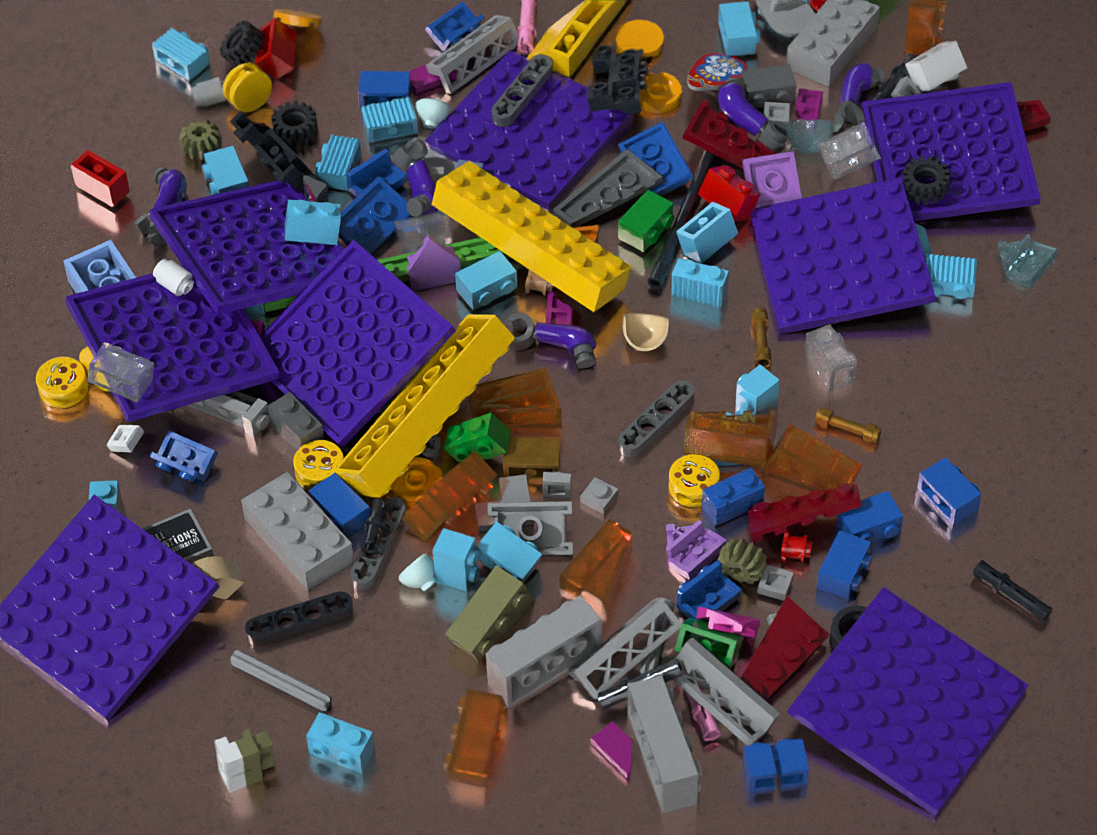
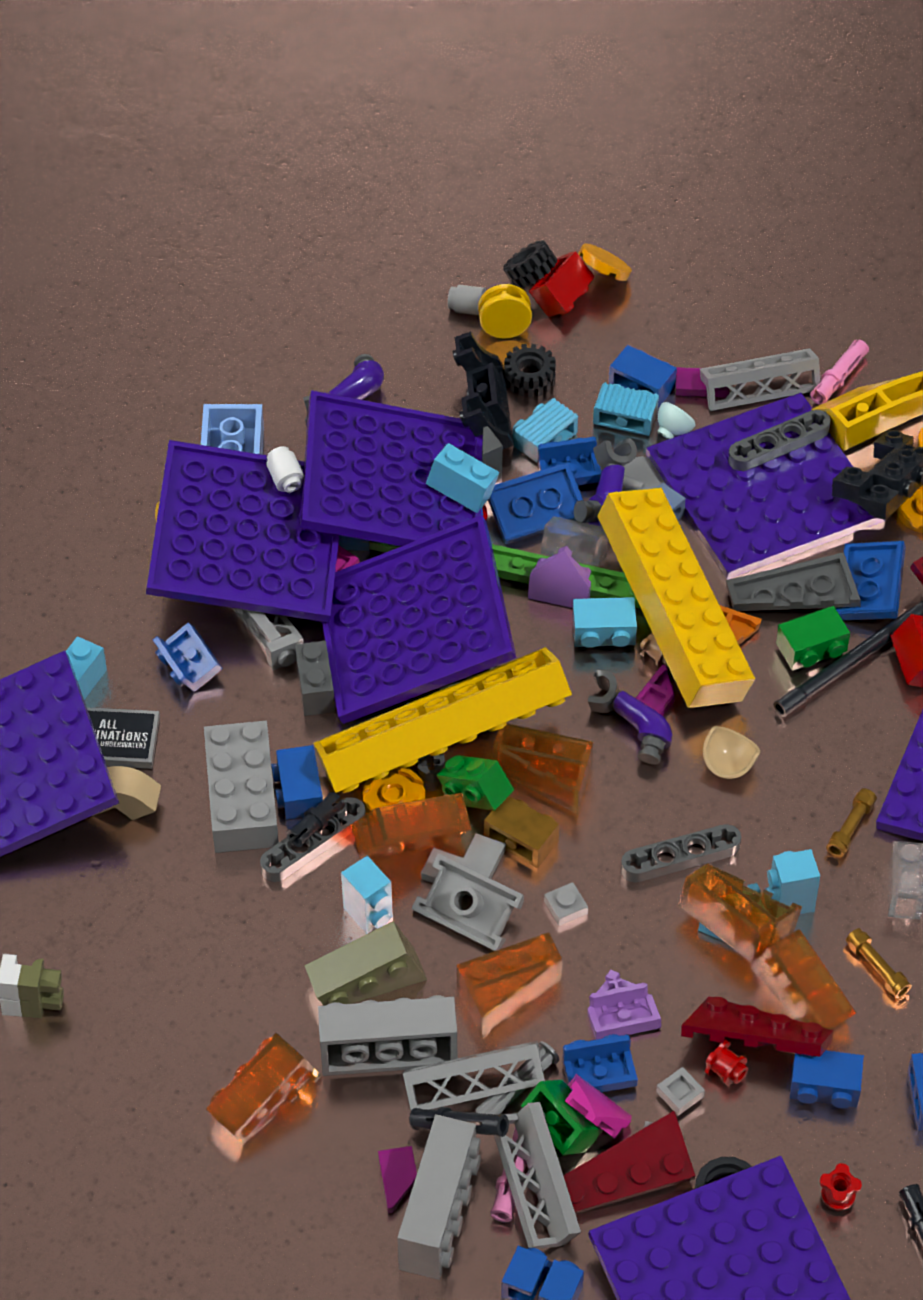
camera: 30 degrees right, 0 degrees up
yellow head [36,357,88,408] -> none
red brick [71,150,130,207] -> none
clear brick [88,342,154,403] -> none
white tile [107,425,144,452] -> none
medium azure brick [152,28,210,81] -> none
olive gear [179,119,222,161] -> none
medium azure brick [202,146,249,195] -> none
light grey axle [230,650,332,711] -> none
black beam [245,591,354,646] -> none
yellow head [293,440,344,491] -> none
medium azure brick [306,712,375,773] -> none
light aqua brick [399,554,437,592] -> none
blue bracket [425,1,485,52] -> none
medium azure brick [476,522,542,584] -> none
light grey plate [542,472,572,499] -> none
yellow head [669,454,720,508] -> none
medium azure brick [671,258,729,308] -> none
medium azure brick [676,202,738,263] -> none
blue brick [702,468,765,526] -> none
olive gear [718,538,767,584] -> none
blue brick [817,530,873,600] -> none
none -> red brick [820,1163,862,1210]

